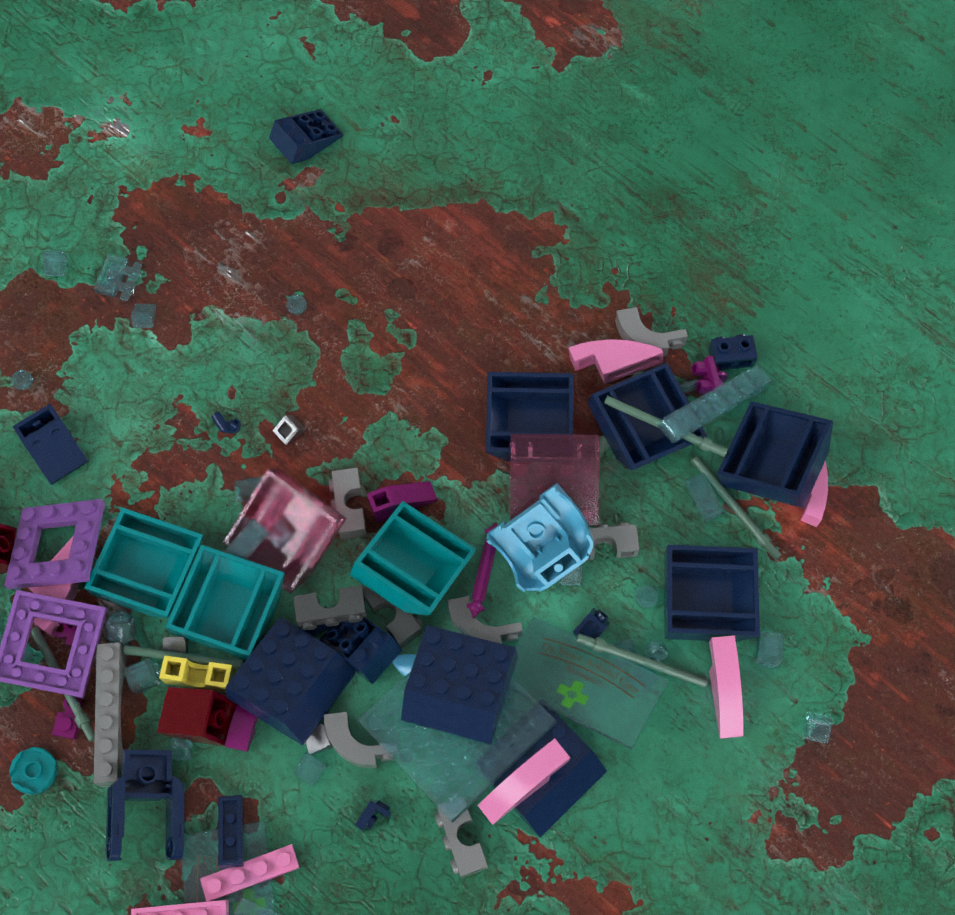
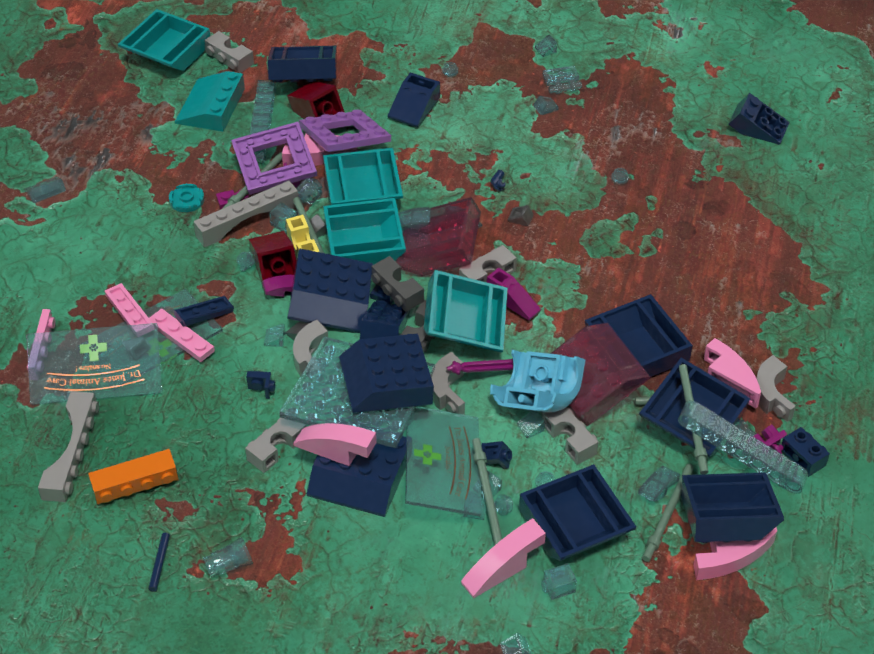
camera: 60 degrees right, 20 degrees down
dark blue plate [106,749,184,861] -> none

